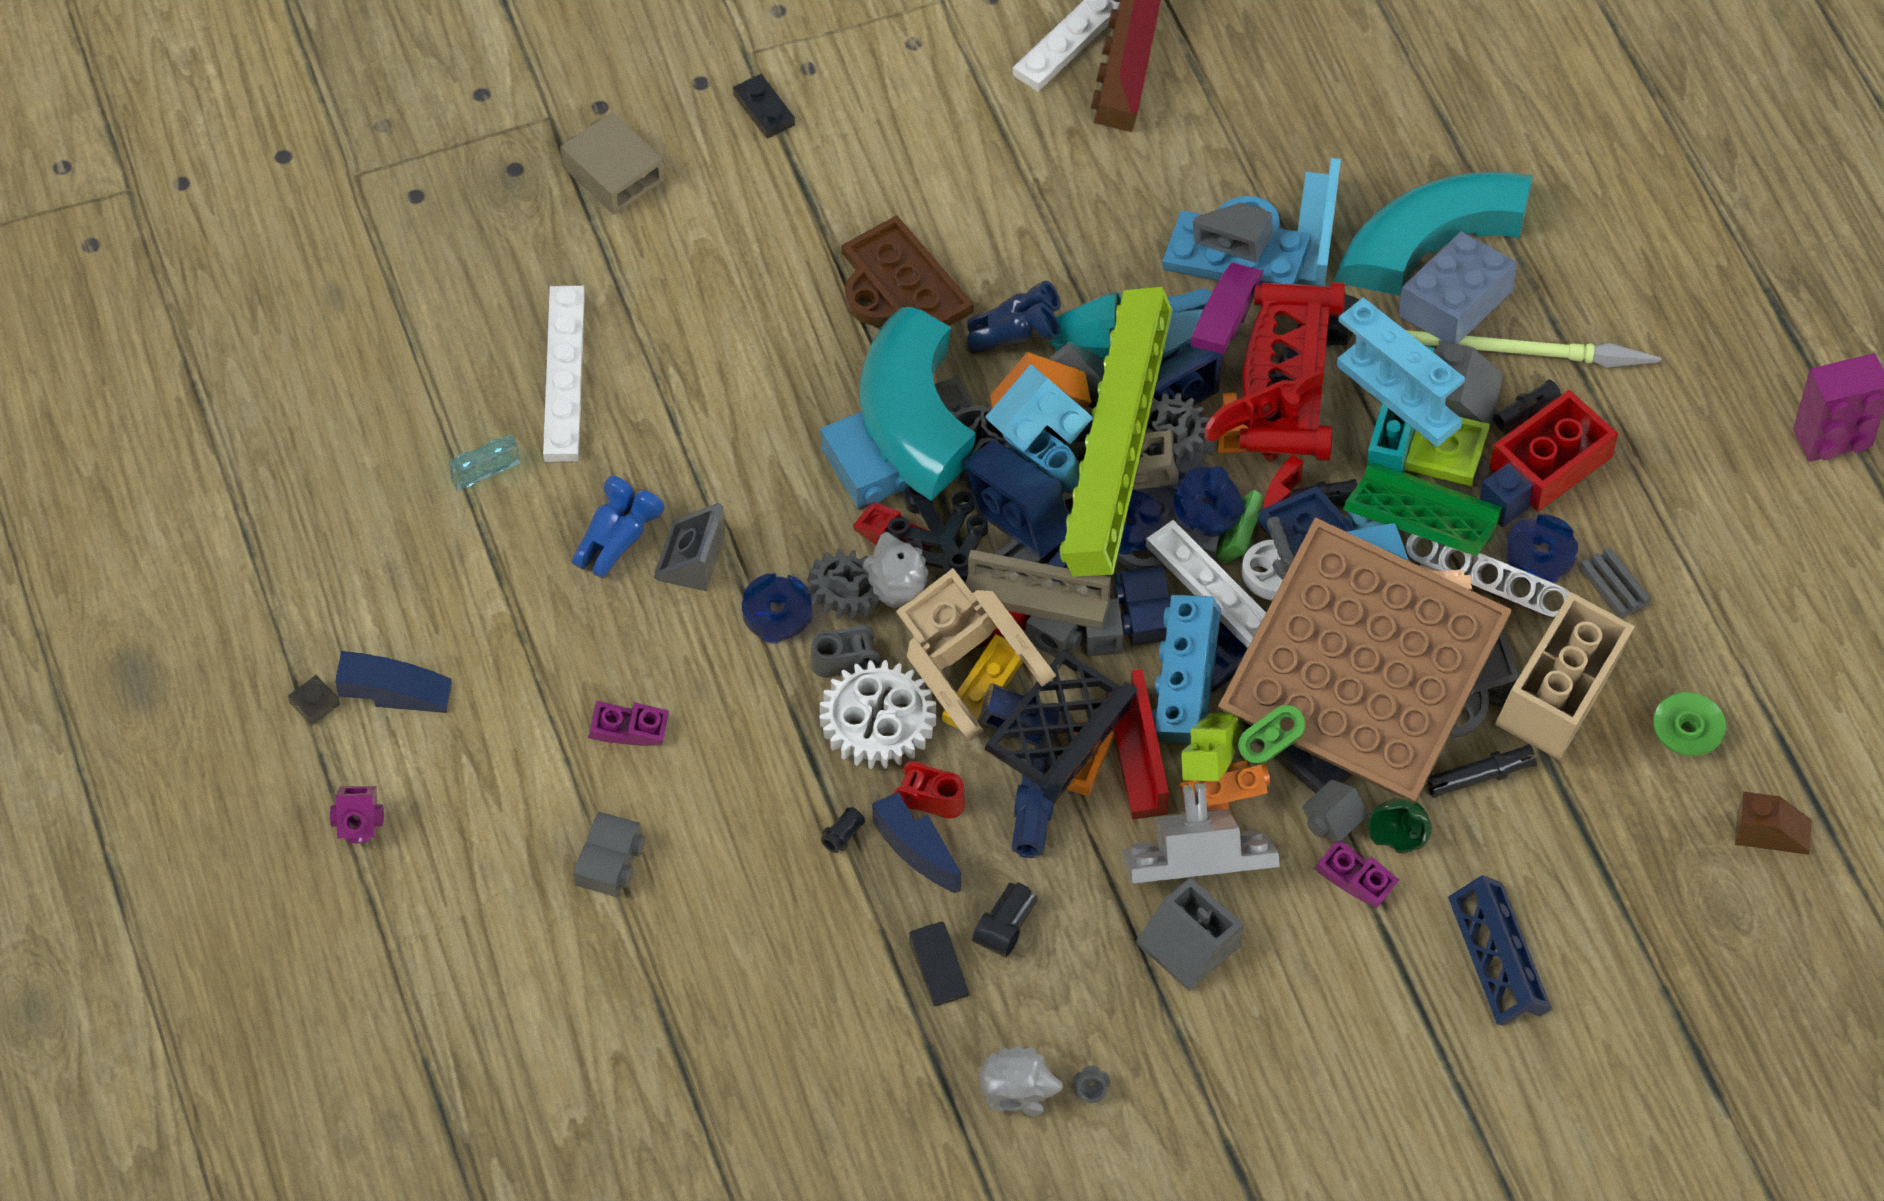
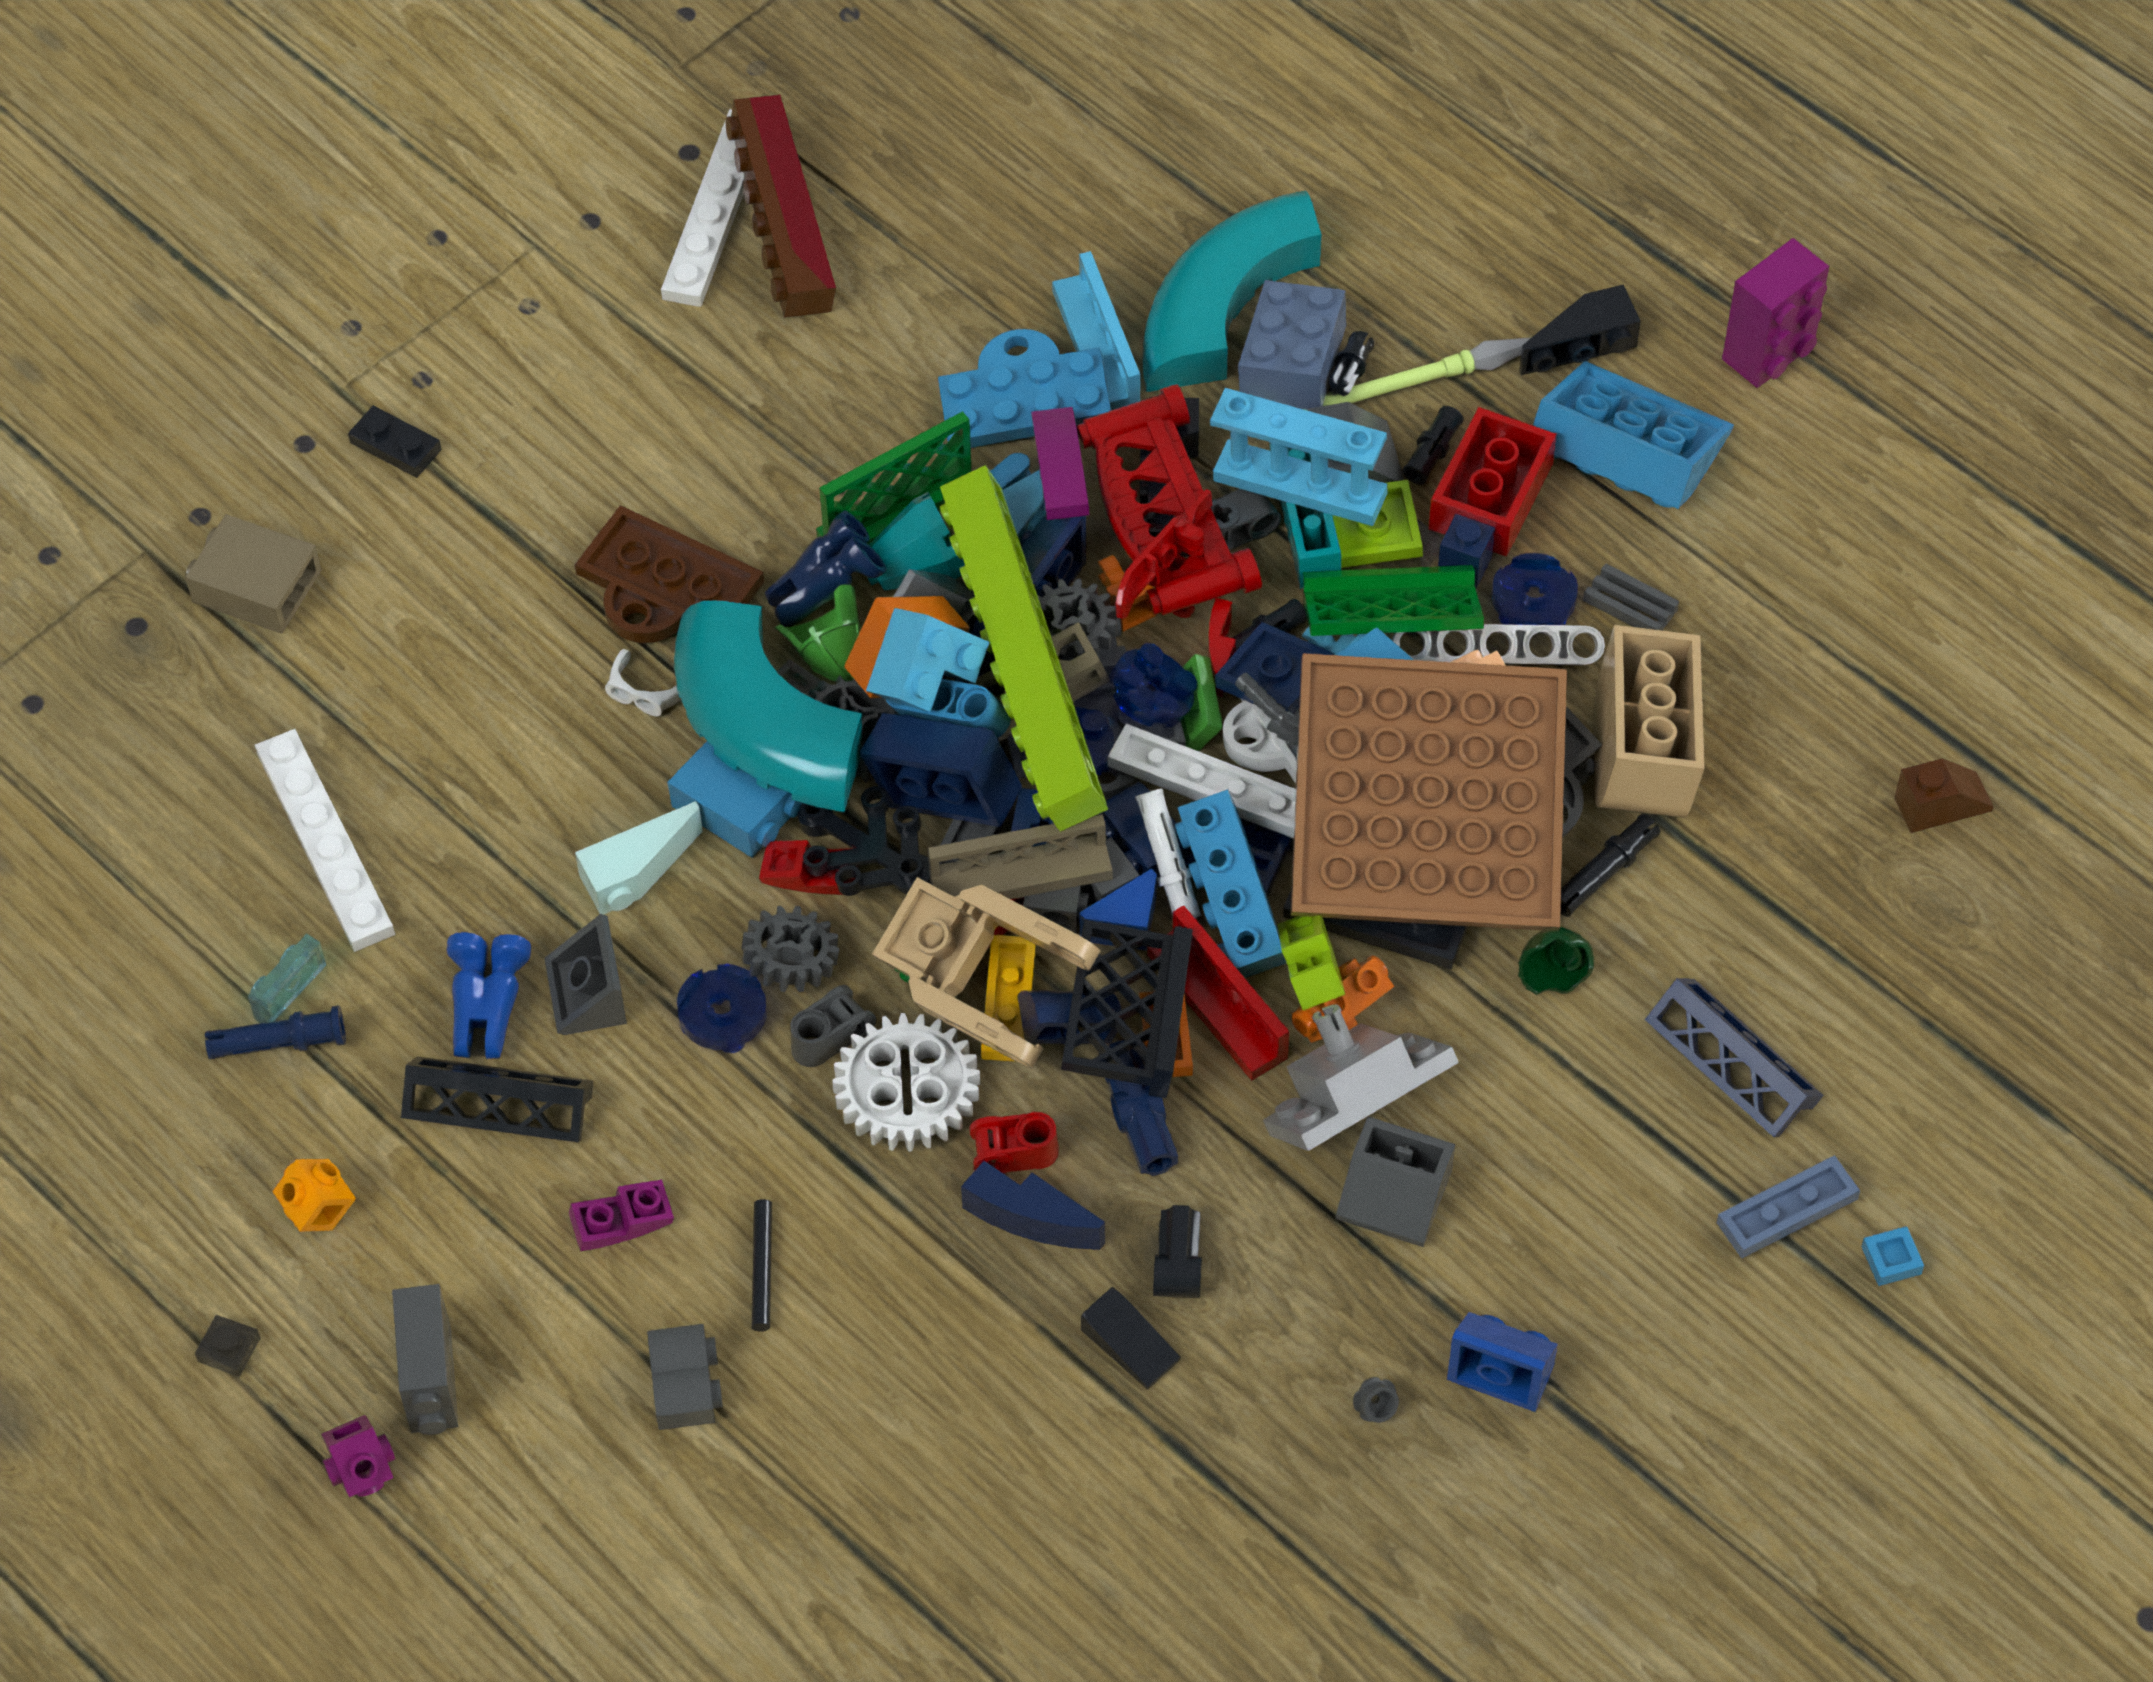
camera: 25 degrees left, 0 degrees up
dark blue slope [335,651,452,713] -> none
black pin [821,807,866,853] -> none
light grey animal [862,532,929,608] -> none
light grey animal [978,1046,1063,1117] -> none
dark grey slope [1193,202,1273,263] -> none
bright green plate [1239,705,1306,765] -> none
dark grey brick [1302,780,1368,842] -> none
magenta slope [1314,841,1400,908] -> none
bright green dish [1653,692,1726,756] -> none
none -> dark blue pin [205,1005,346,1059]
none -> light orange brick [272,1159,356,1232]
none -> dark grey brick [392,1284,458,1435]
none -> black fence [401,1056,593,1143]
none -> light aqua slope [575,801,703,915]
none -> white cap [605,649,681,716]
none -> black bar [752,1199,772,1332]
none -> bright green helmet [774,585,862,682]
none -> green fence [816,411,972,545]
none -> blue slope [1079,868,1157,951]
none -> white pin [1135,788,1202,918]
none -> dark grey piece [1211,489,1281,551]
none -> black axle [1328,331,1374,397]
none -> blue slope [1447,1312,1558,1412]
none -> black slope [1519,284,1641,376]
none -> dark azure slope [1533,361,1734,509]
none -> sand blue plate [1716,1155,1860,1259]
none -> dark azure plate [1861,1226,1924,1286]

